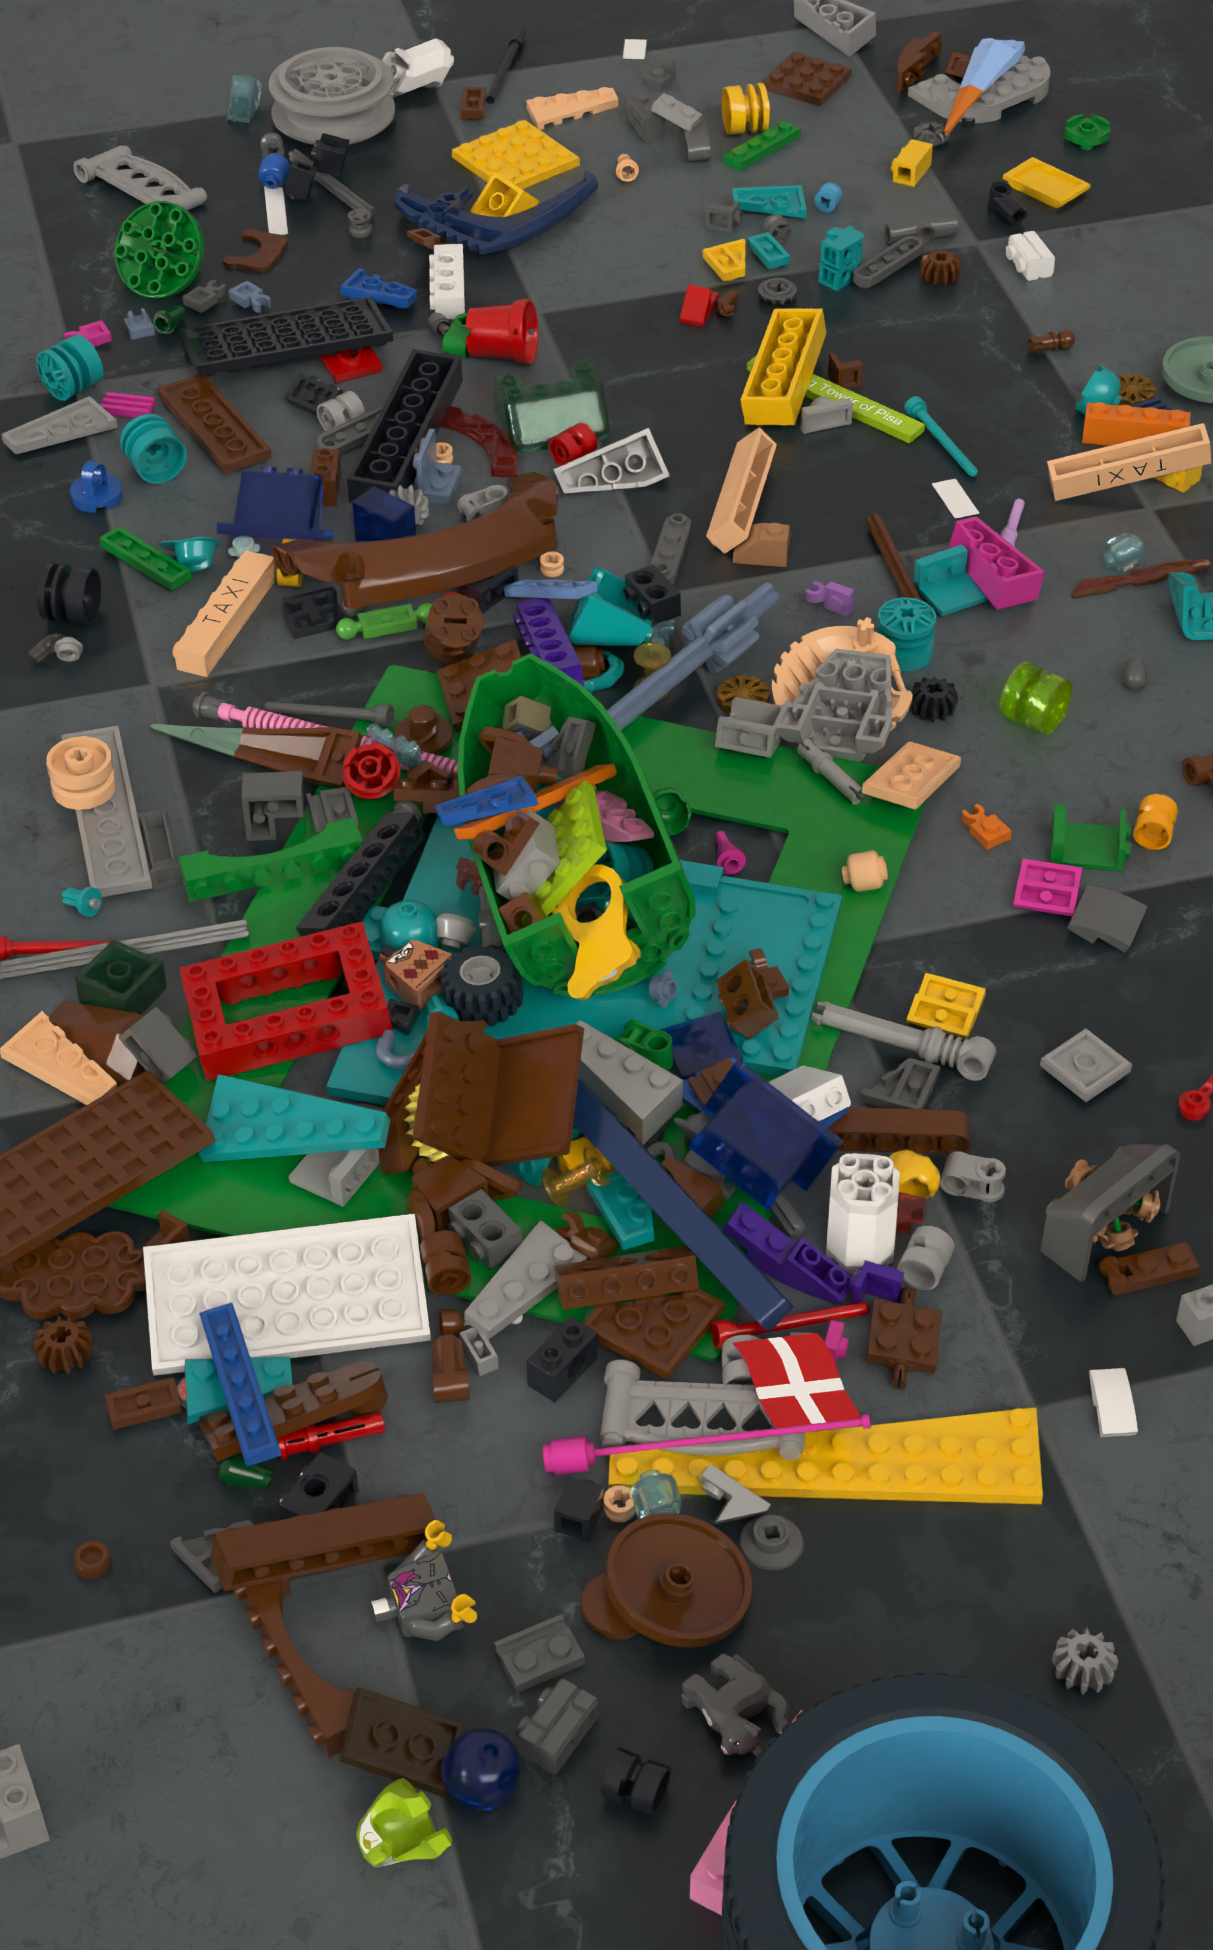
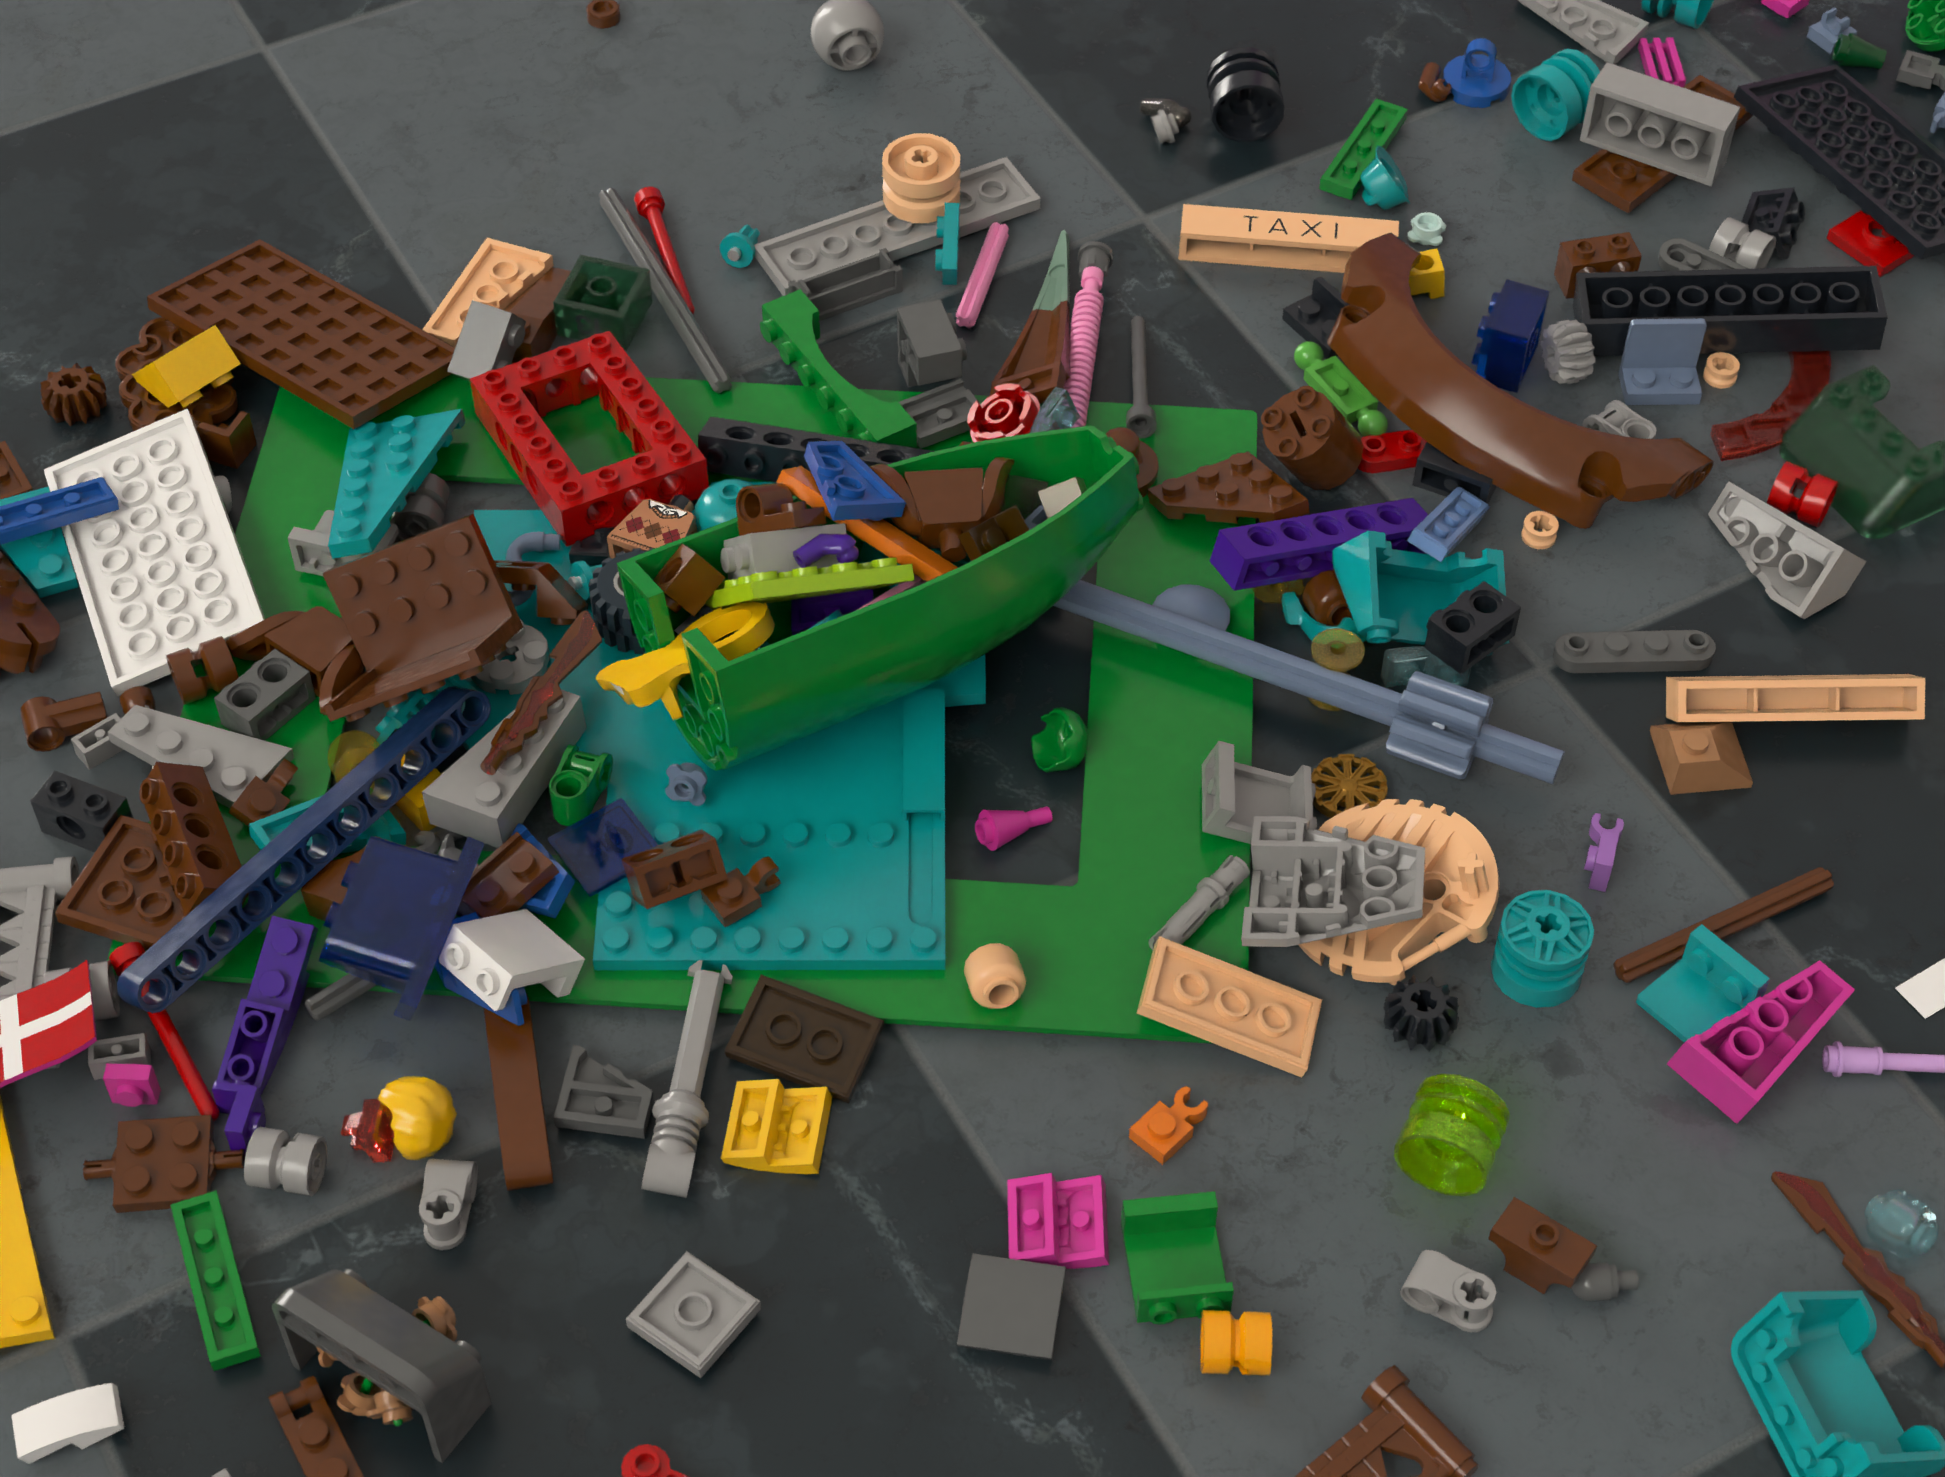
camera: 75 degrees right, 5 degrees up
clear blue windscreen [217,466,334,542] -> none
white brick [826,1153,900,1275] -> none
none -> yellow slope [132,325,241,408]
none -> green plate [171,1190,261,1372]
none -> reddish brown sword [480,611,602,775]
none -> dark brown tile [725,975,884,1104]
none -> dark purple arm [793,533,859,568]
none -> teal plate [935,203,960,285]
none -> bright pink axle [956,222,1009,328]
none -> dark brown slope [958,505,1029,561]
none -> light grey piece [1400,1250,1496,1333]
none -> reddish brown arm [1418,62,1452,102]
none -> reddish brown brick [1489,1197,1597,1295]
none -> light grey brick [1580,62,1740,186]

